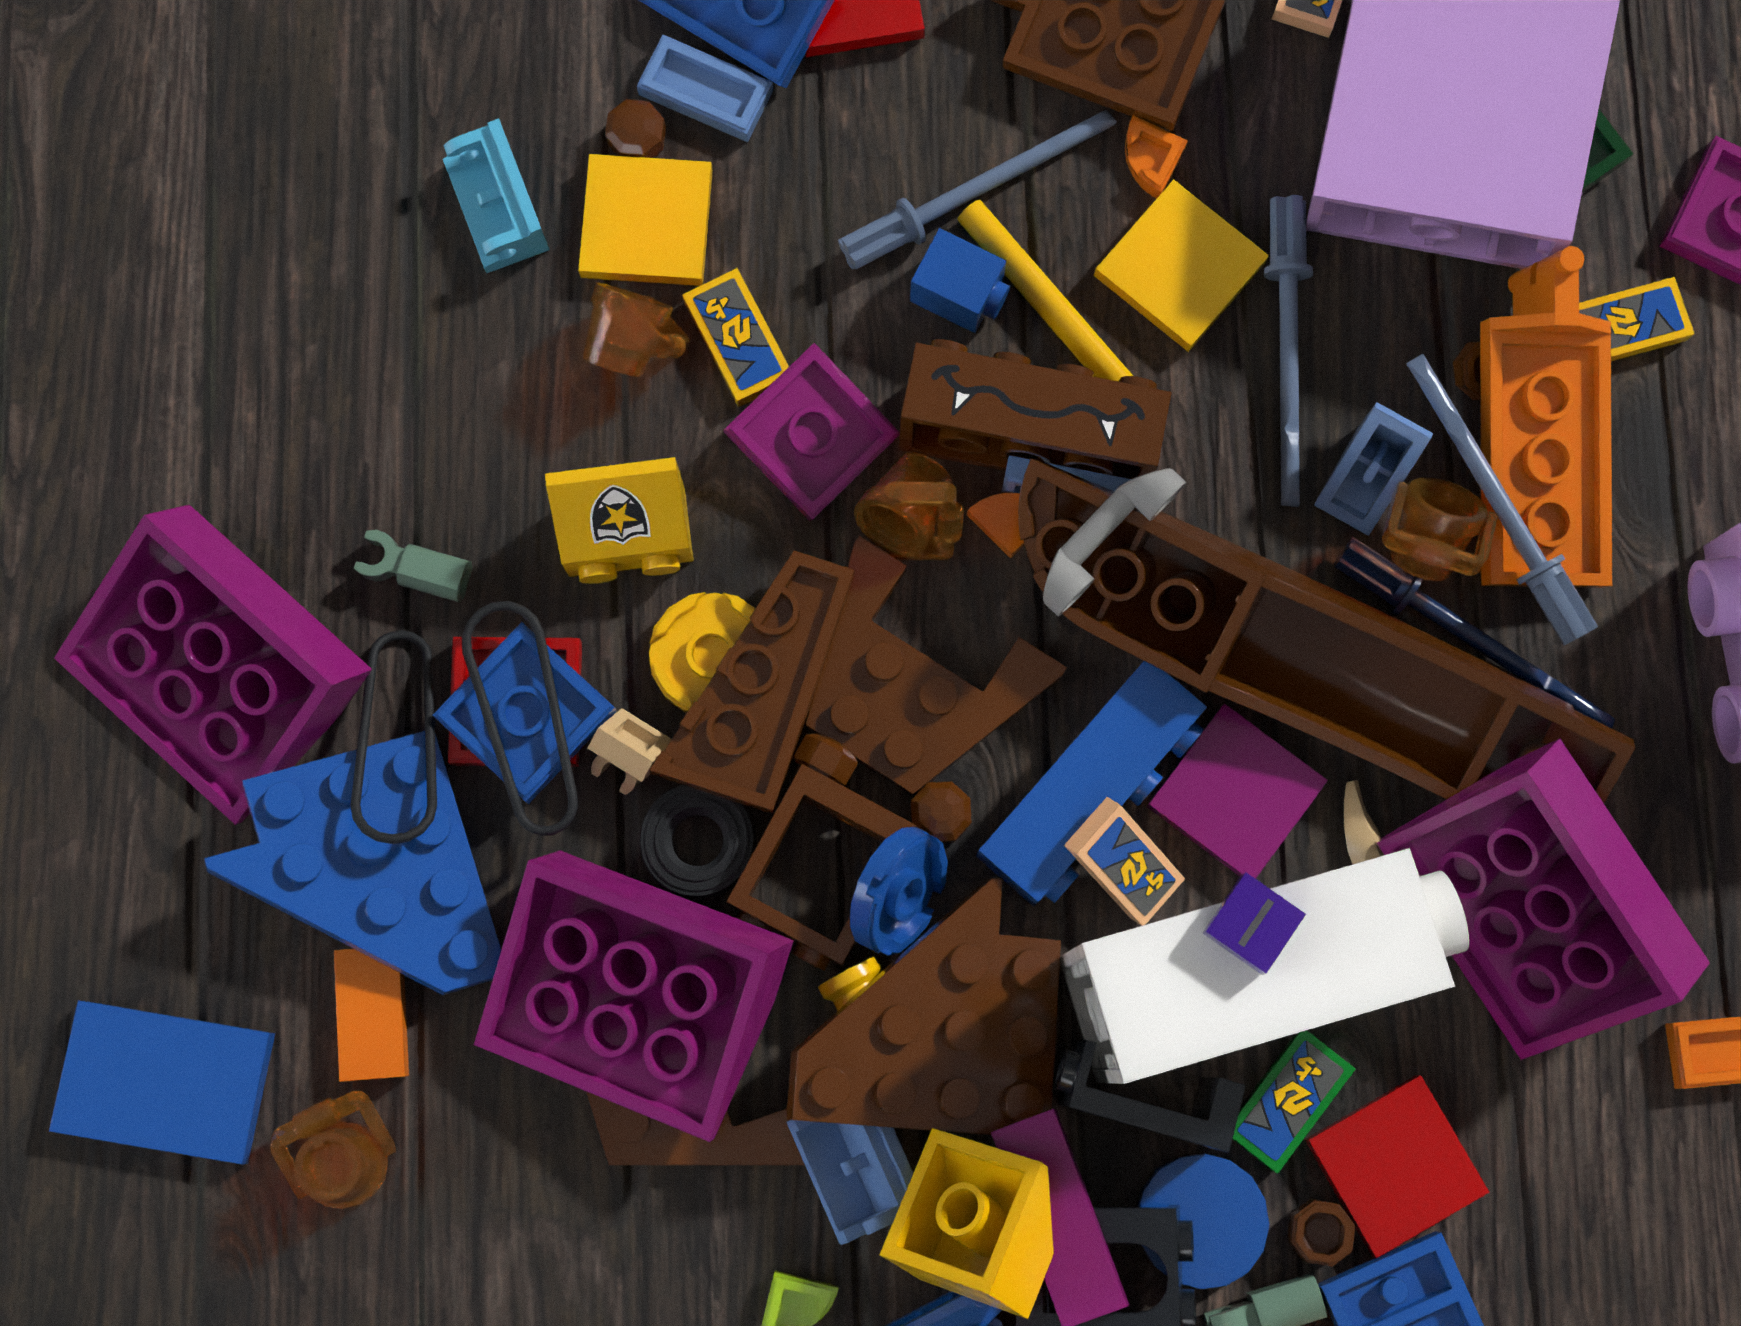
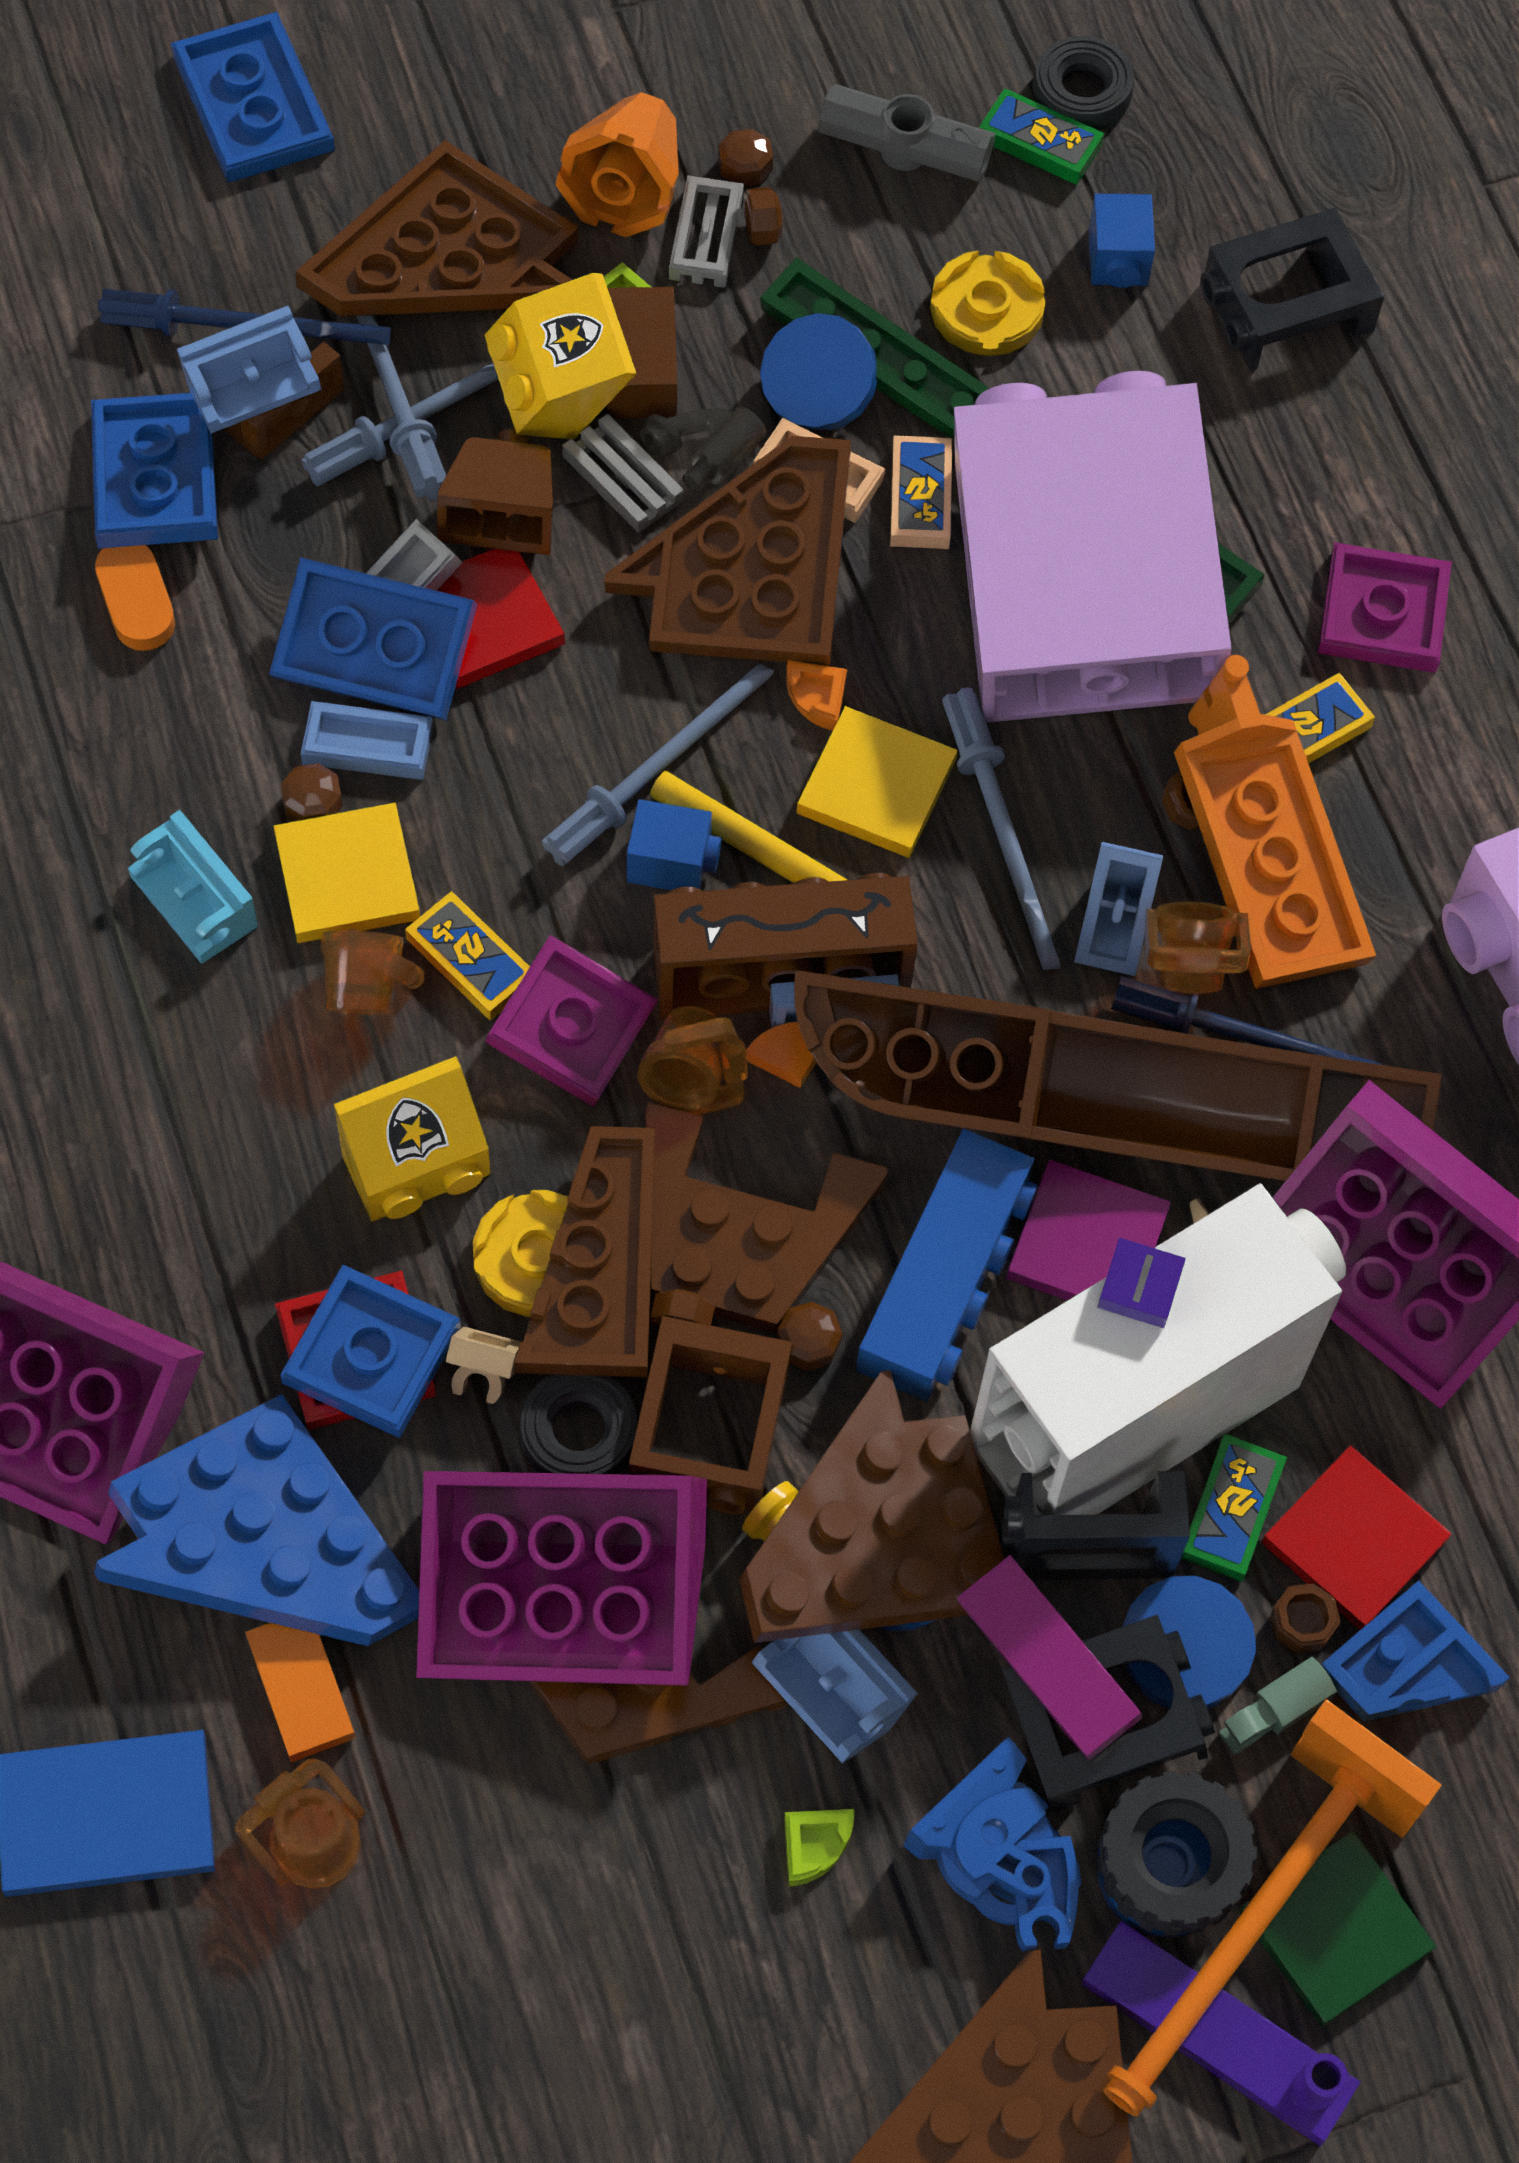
camera: 20 degrees left, 15 degrees down
black piece [350,630,437,844] -> none
sand green bar [354,530,472,602] -> none
black piece [462,601,578,836] -> none
blue tile [850,827,948,956] -> none
yellow slope [879,1128,1054,1319] -> none
light grey bar [1043,468,1187,617] -> none
tile [1064,797,1185,926] -> none
sand blue piece [1406,354,1598,646] -> none

